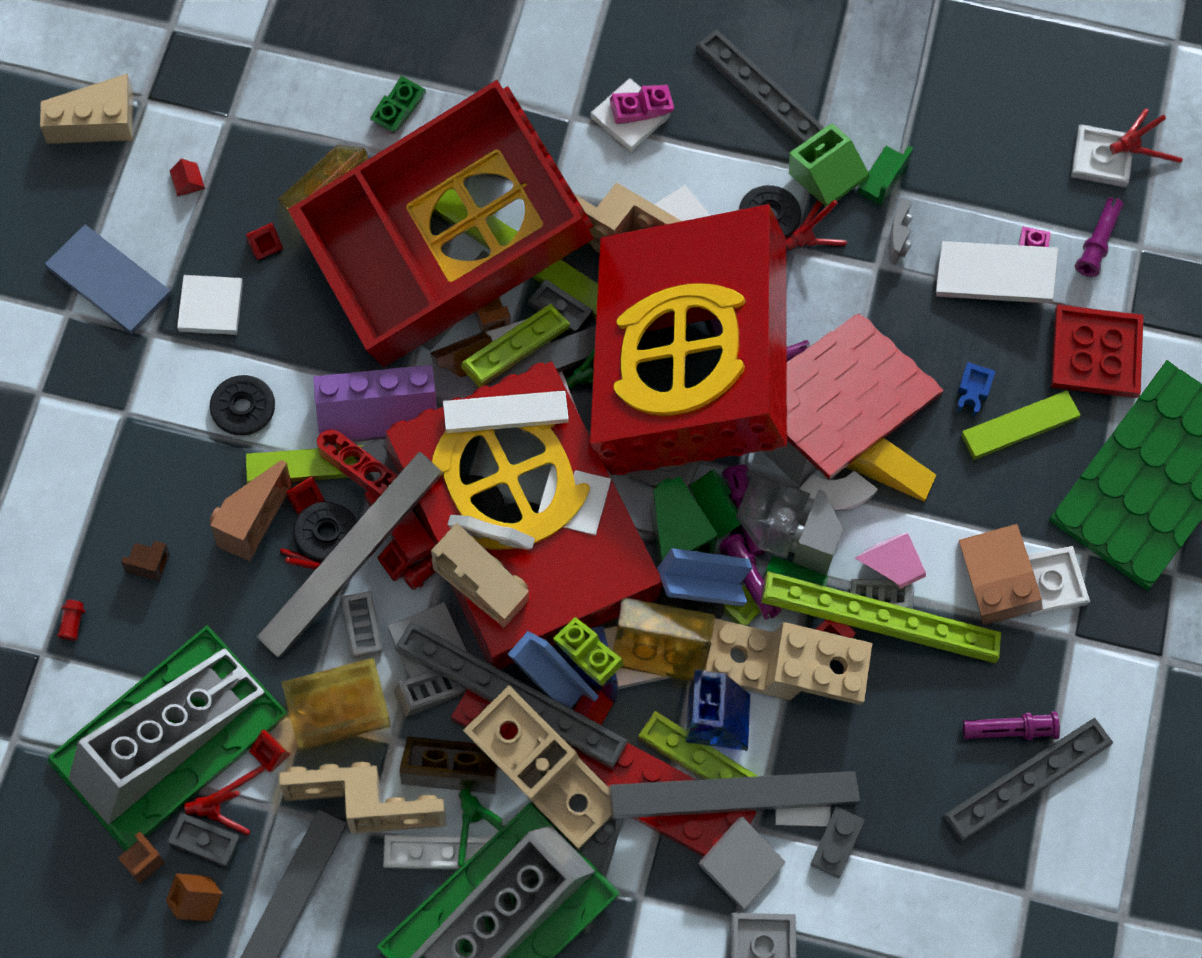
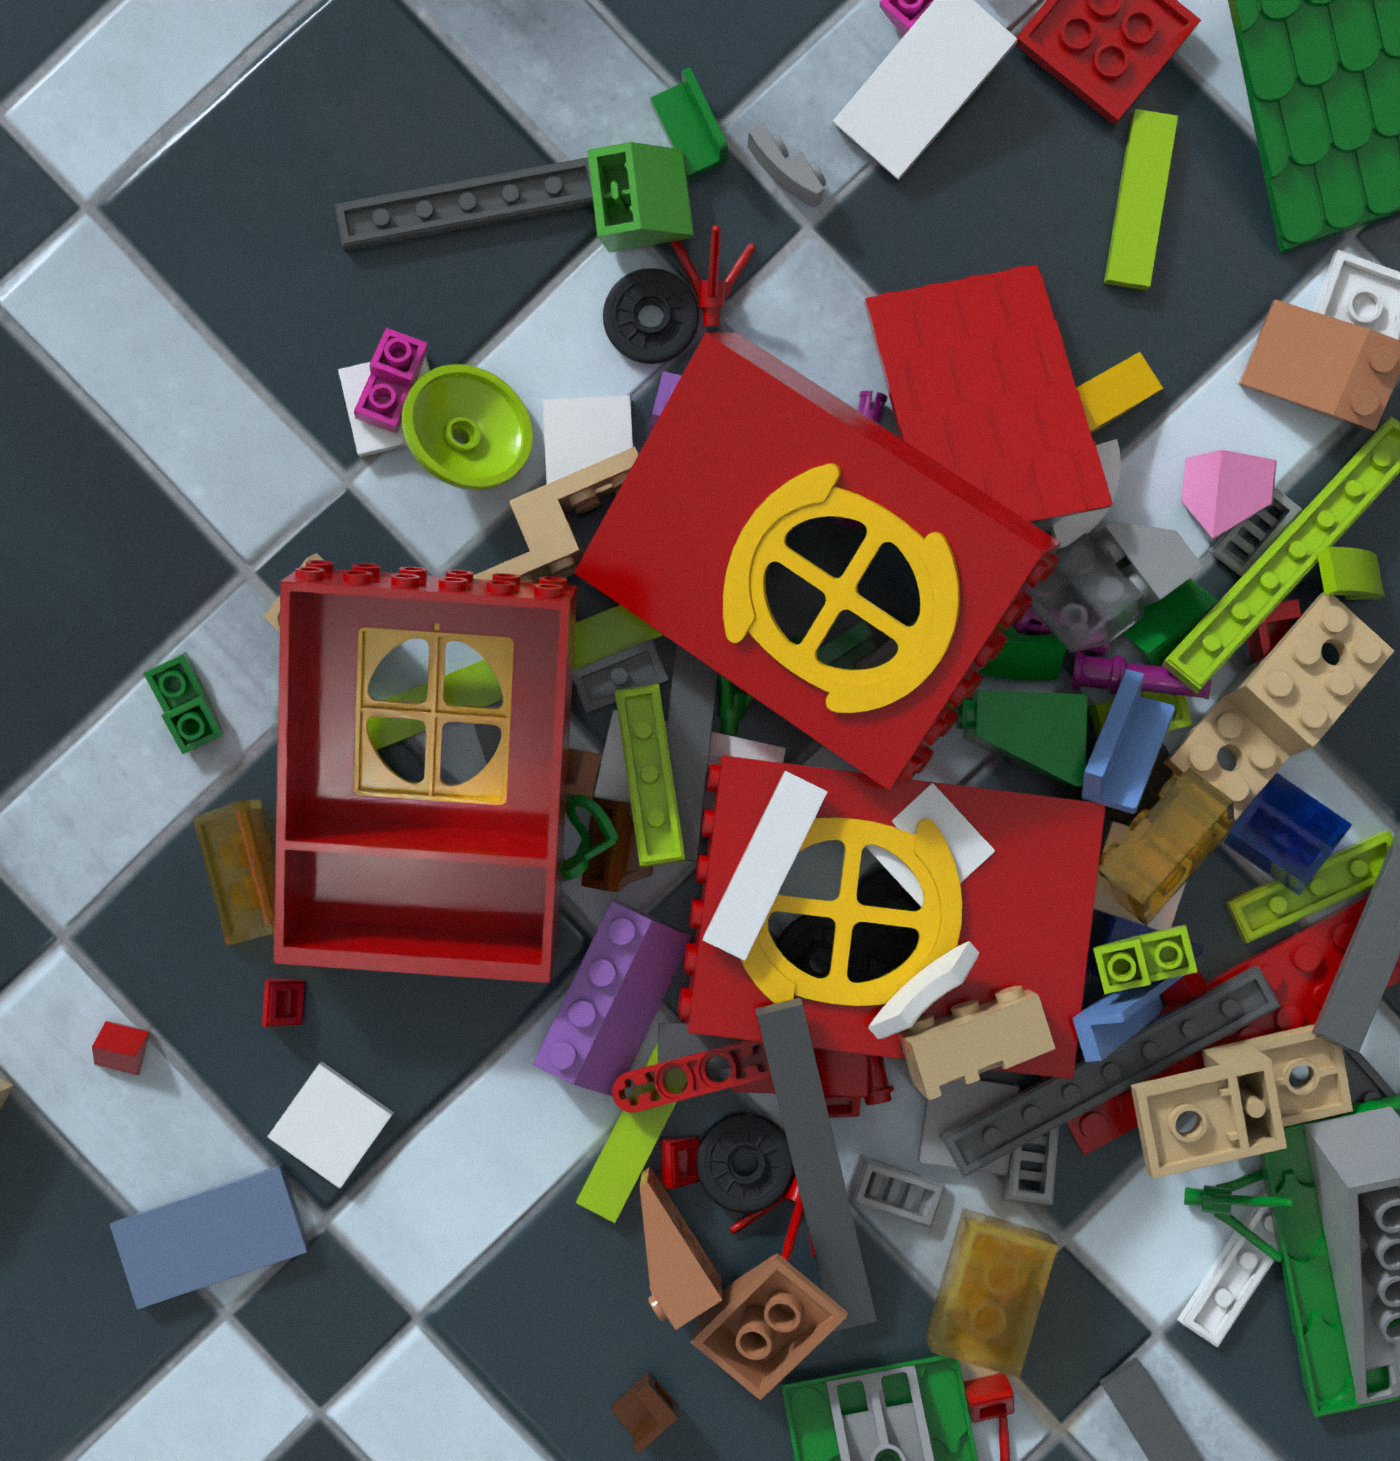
camera: 55 degrees left, 20 degrees up
black wheel [210,375,275,435] -> none
tan bracket [279,762,446,834] -> none
dark brown slope [399,736,498,794] -> none
blue plate [957,362,996,417] -> none
none -> lime dish [402,364,533,490]
none -> green piece [559,794,618,880]
none -> nougat slope [690,1253,848,1400]
none -> lime slope [1317,547,1385,600]

